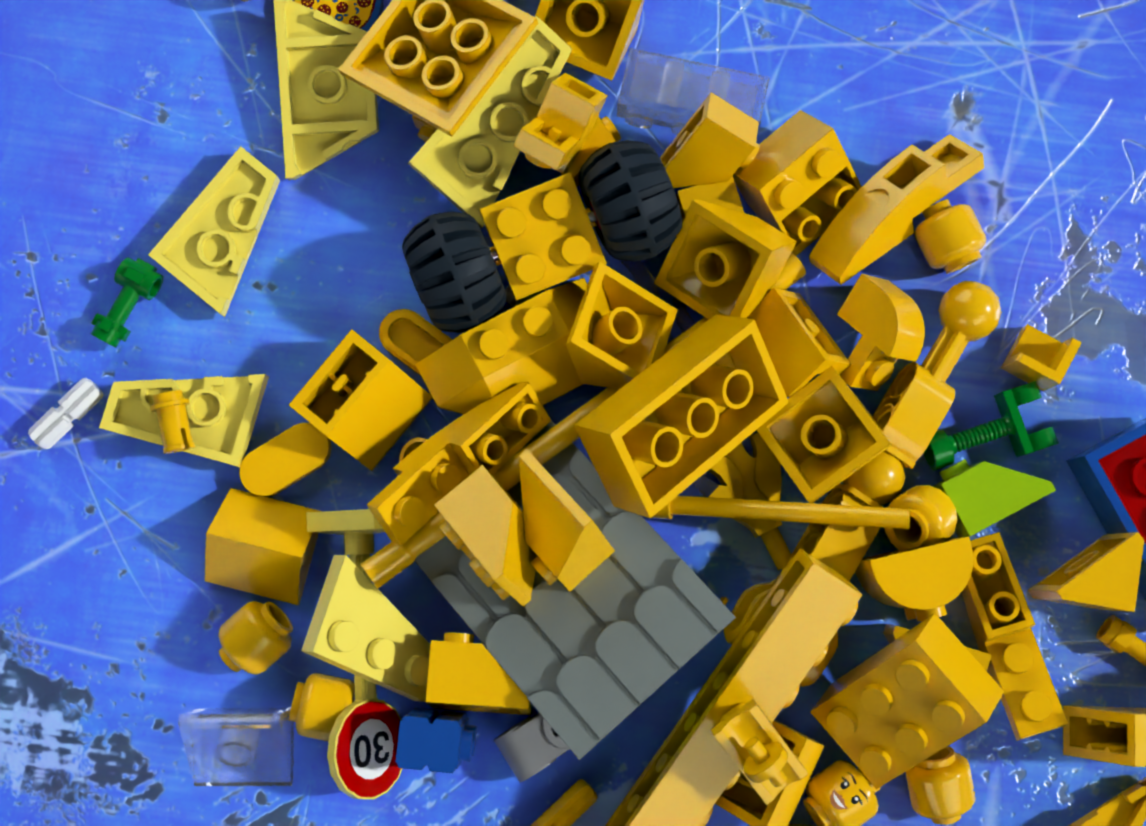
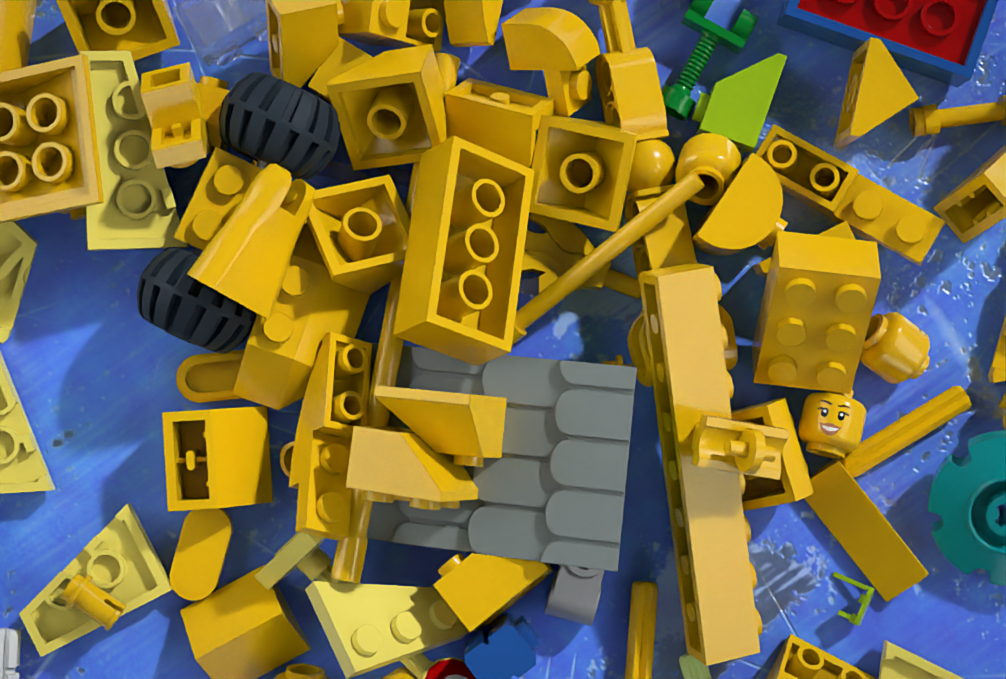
camera: 50 degrees left, 5 degrees up
none -> yellow piece [187,163,315,320]

